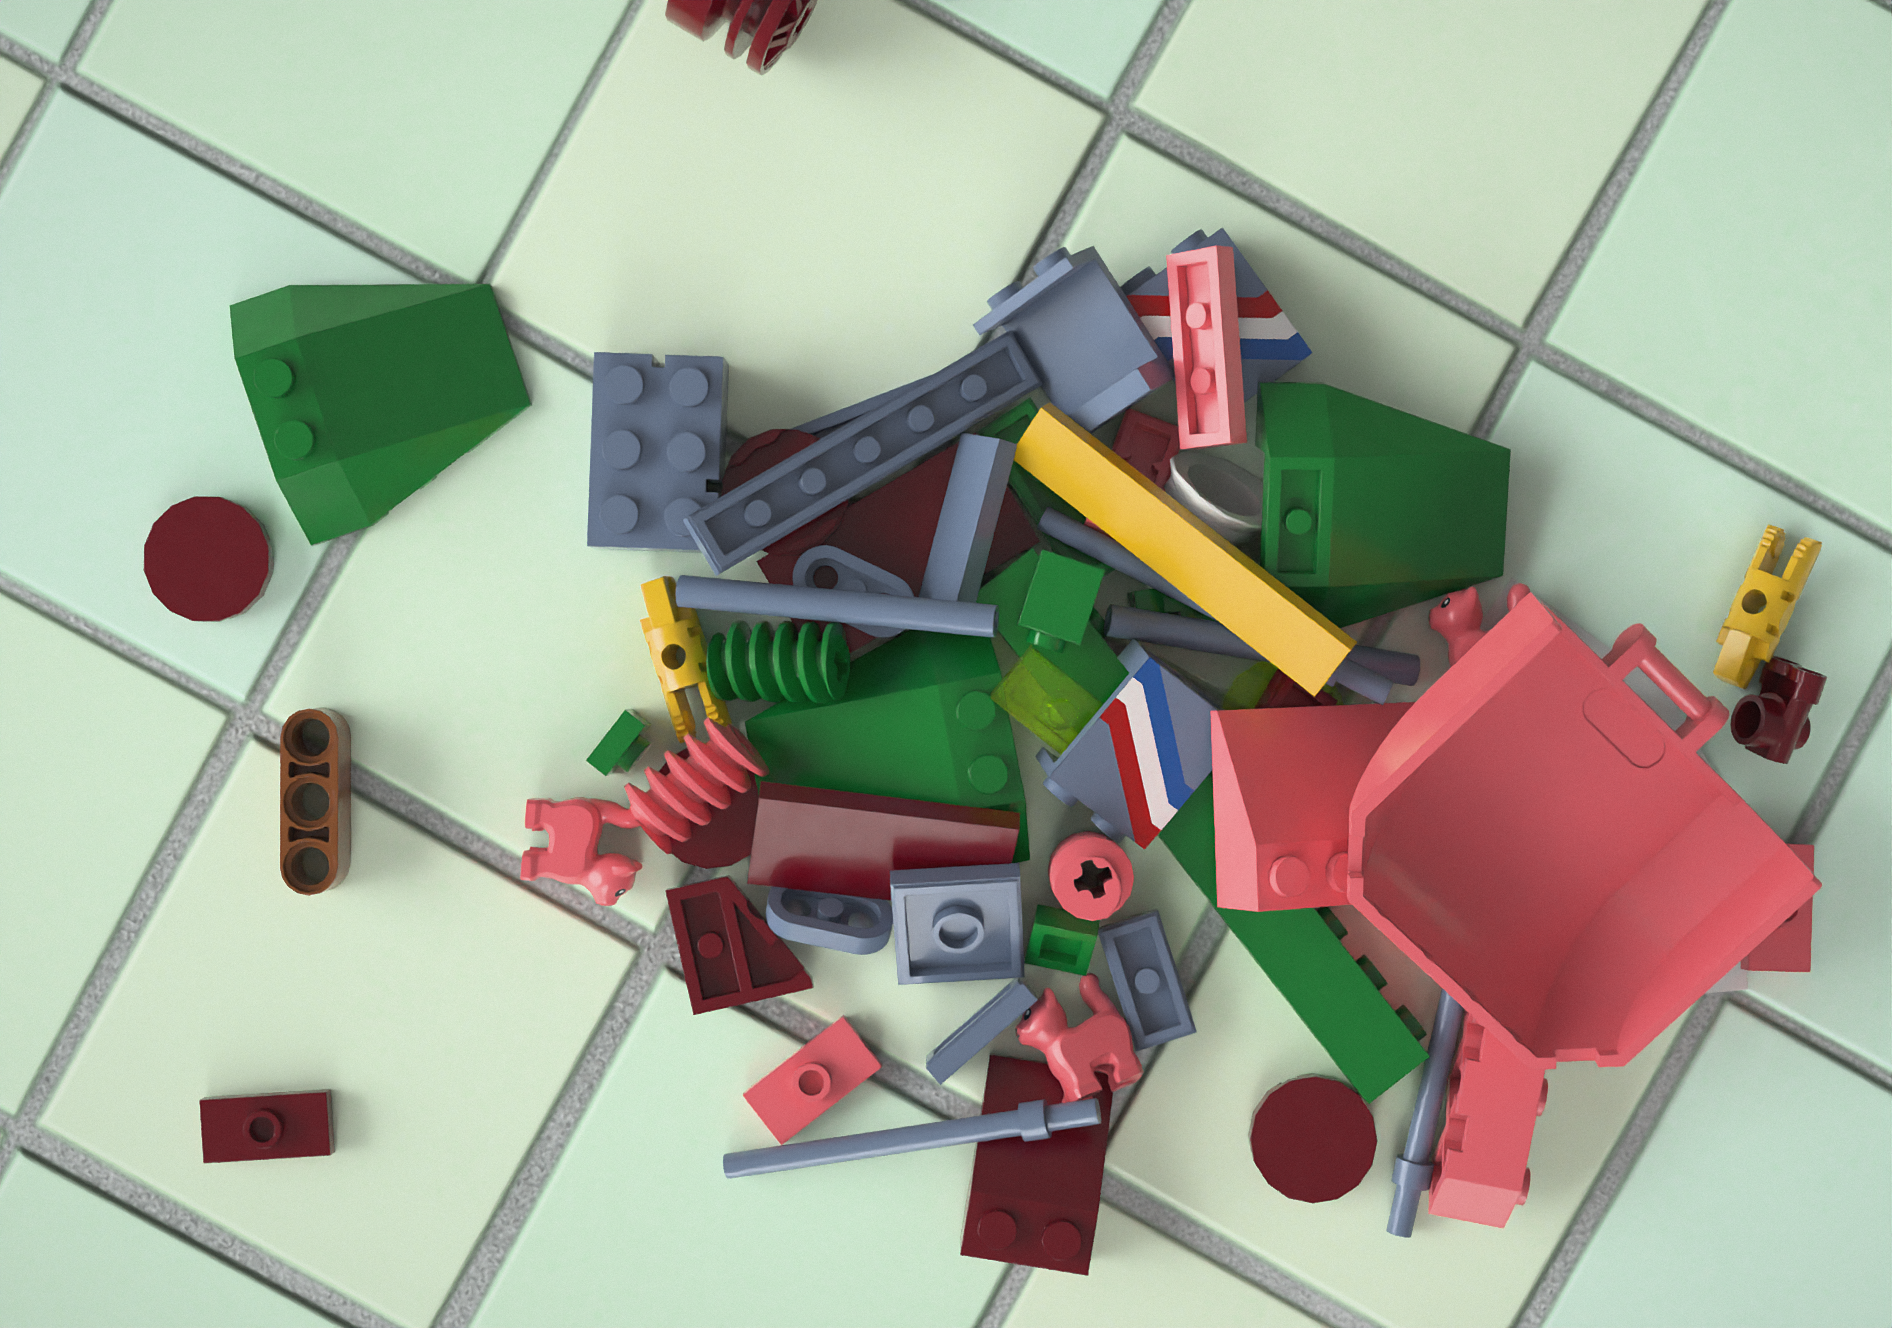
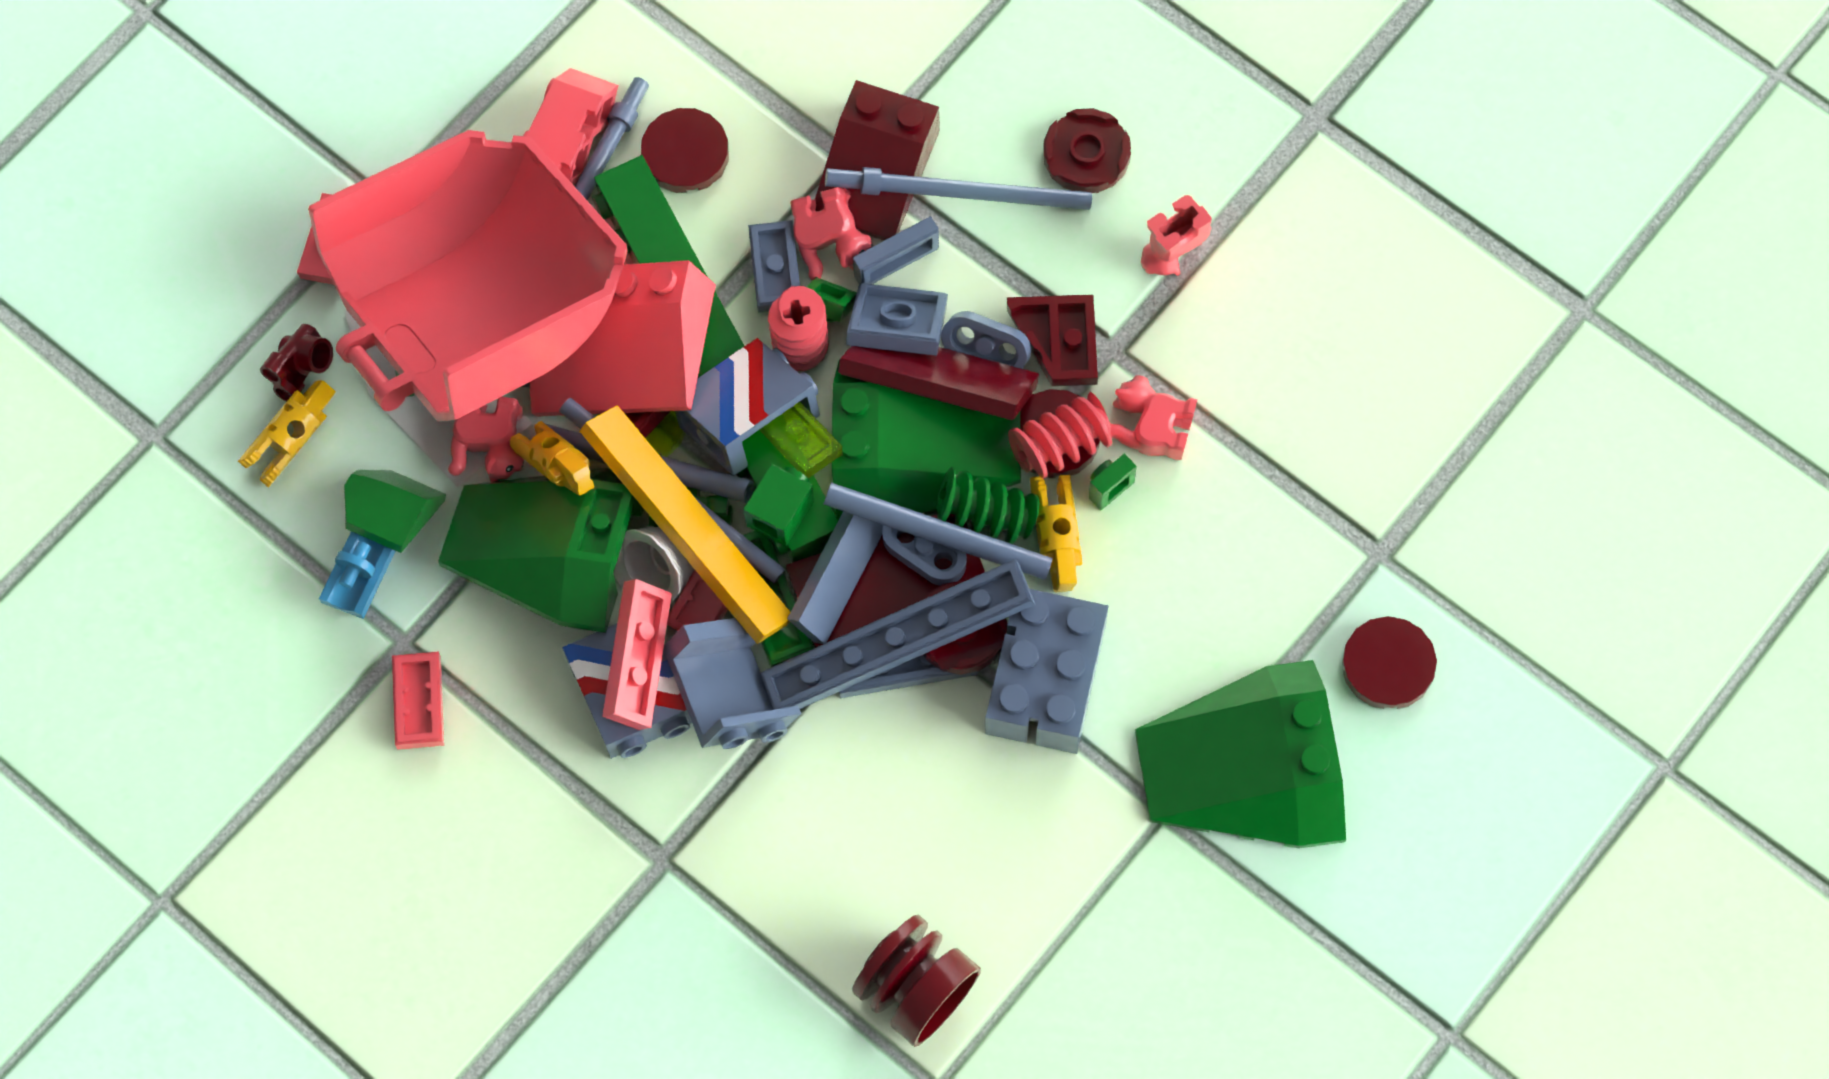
camera: 170 degrees left, 20 degrees down
dark red plate [199,1089,335,1164] -> none
dark orange beam [280,708,351,896] -> none
coral plate [743,1014,882,1145] -> none
none -> dark azure hips [319,531,396,619]
none -> green slope [344,470,446,553]
none -> coral plate [392,651,445,750]
none -> yellow hinge [509,421,594,496]
none -> dark red tile [1043,108,1131,193]
none -> coral animal [1141,195,1212,276]

